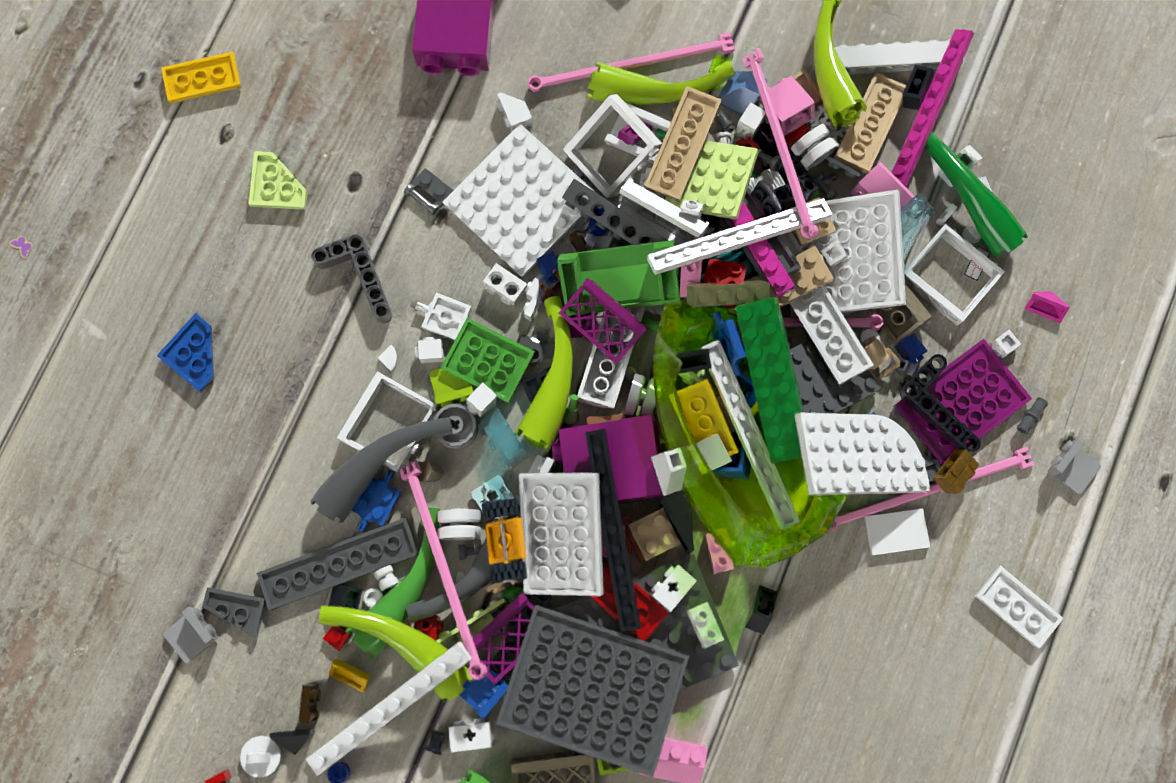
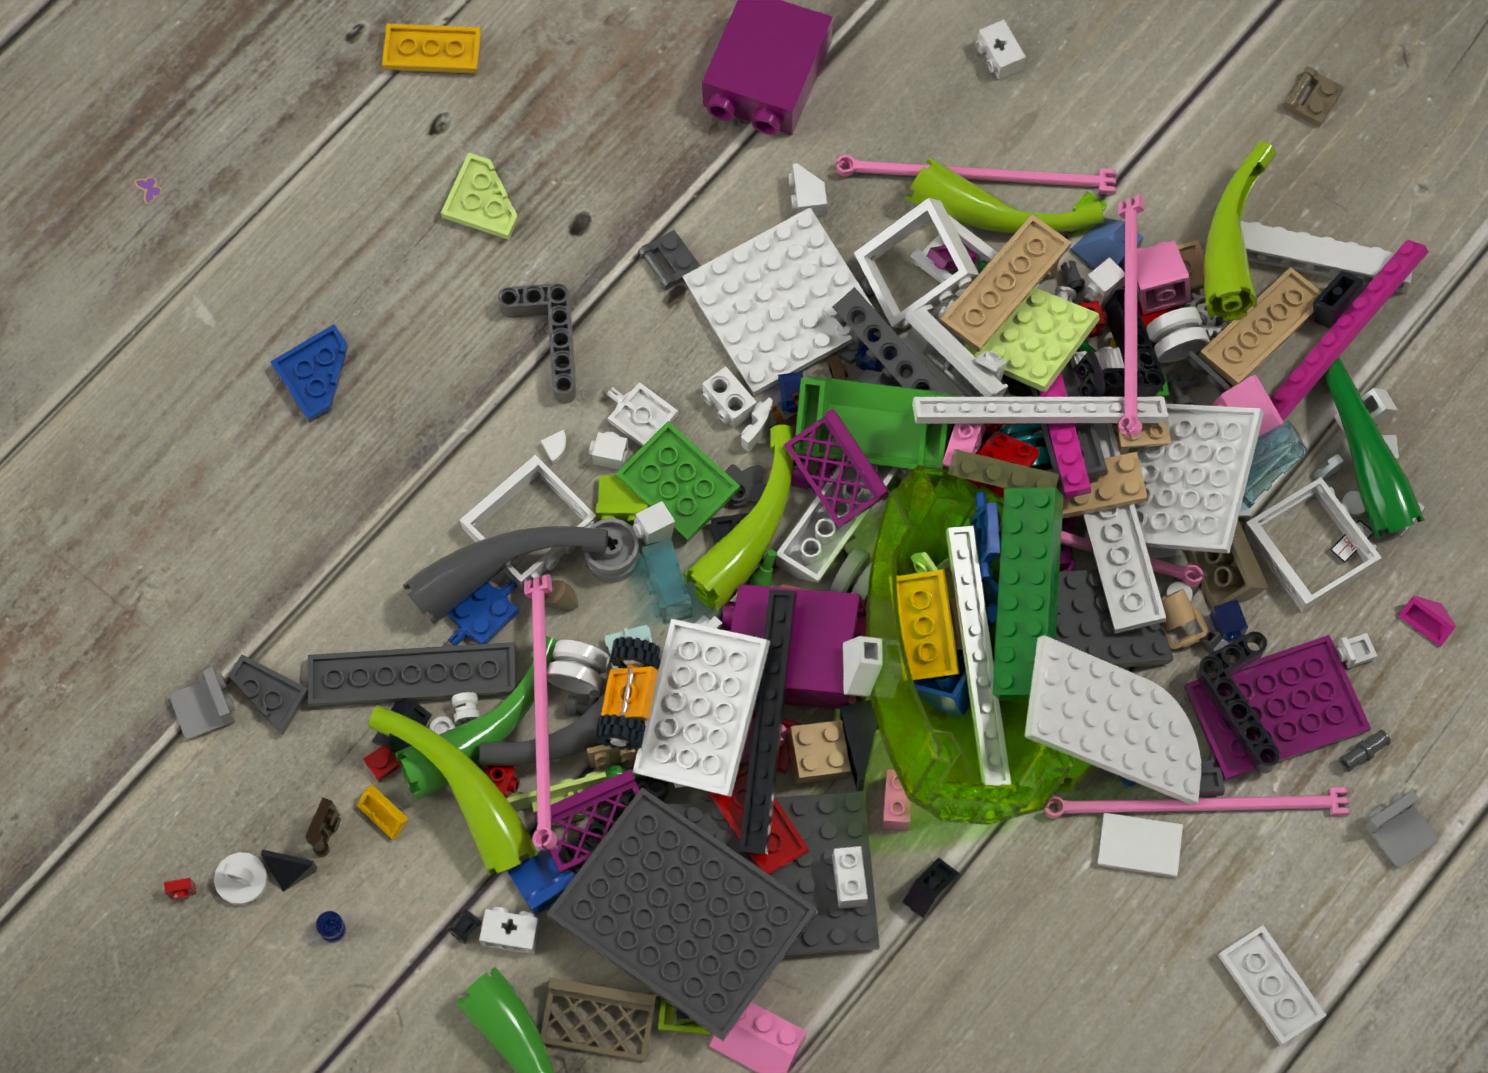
camera: 20 degrees right, 10 degrees down
white plate [306,642,472,776] -> none
white brick [651,565,696,612] -> none
black slope [669,348,712,375] -> none
sticker [690,434,732,474] -> none
dark grey piece [757,149,783,172] -> none
white tile [821,240,848,268] -> none
pearl gold brick [933,449,979,494] -> none

